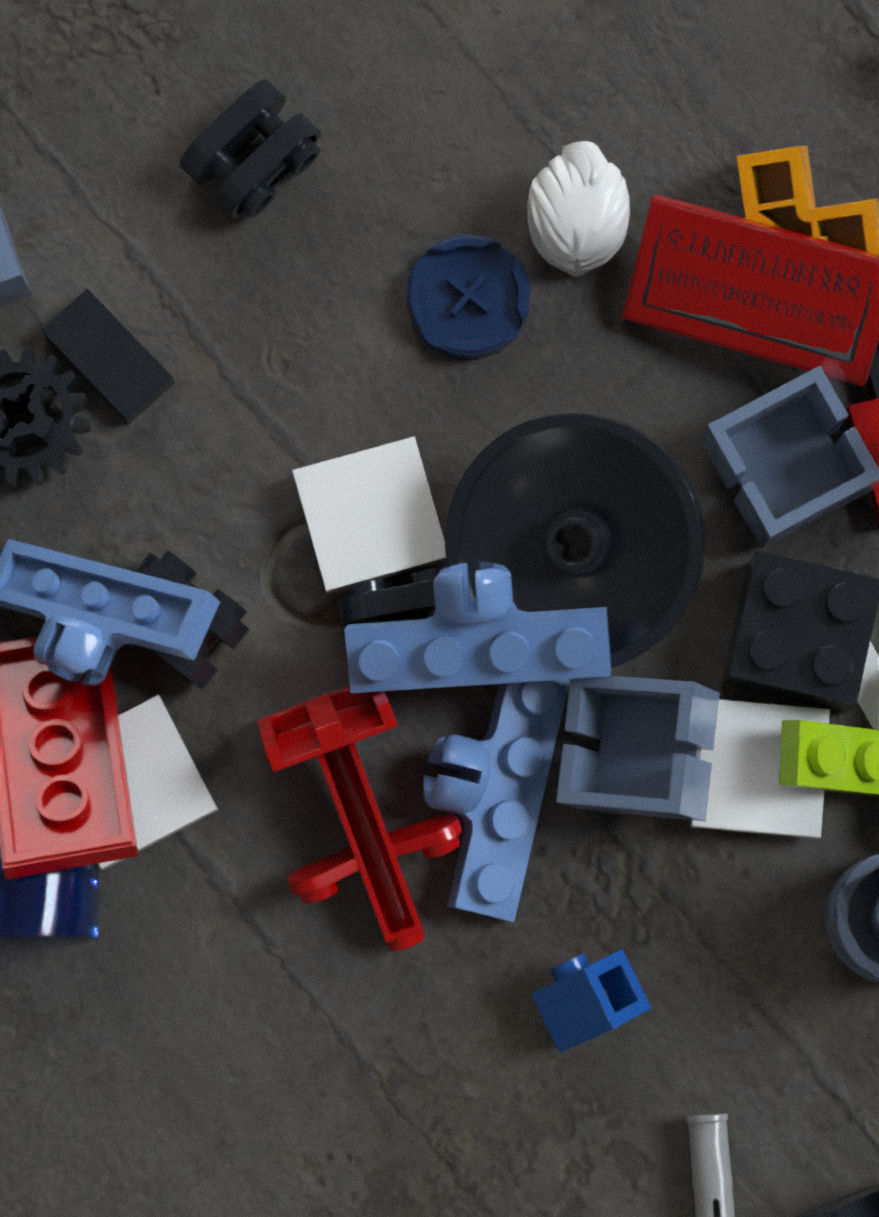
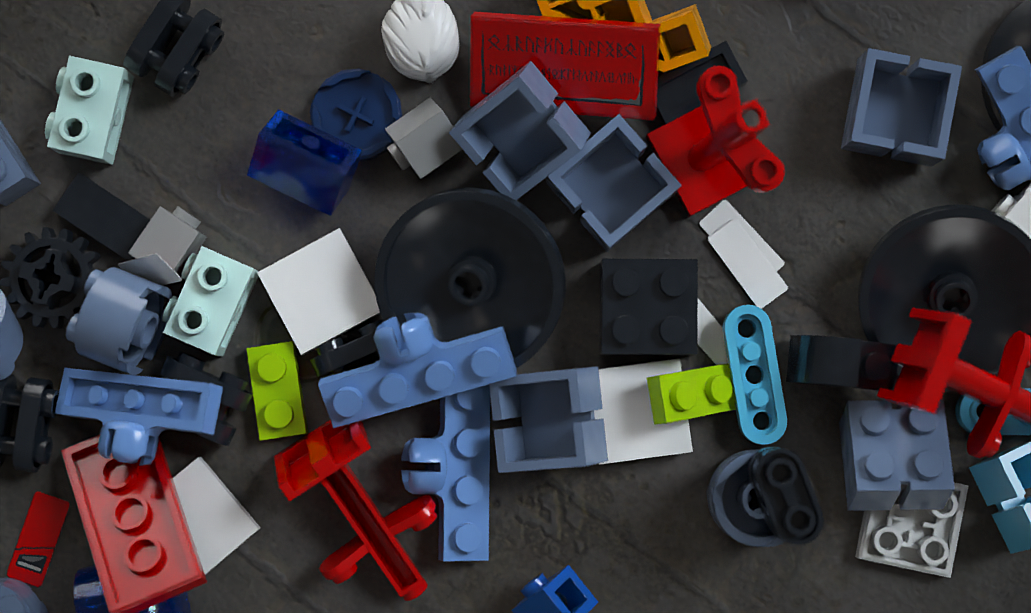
camera: 10 degrees left, 5 degrees up
none -> light aqua brick [45,56,134,165]
none -> sand blue brick [66,267,172,375]
none -> white sticker [118,254,182,285]
none -> light grey brick [128,206,207,276]
none -> light aqua brick [162,246,259,356]
none -> lime plate [246,341,308,441]
none -> clear blue brick [247,109,362,216]
none -> light grey brick [385,97,462,179]
none -> sand blue piece [449,61,591,200]

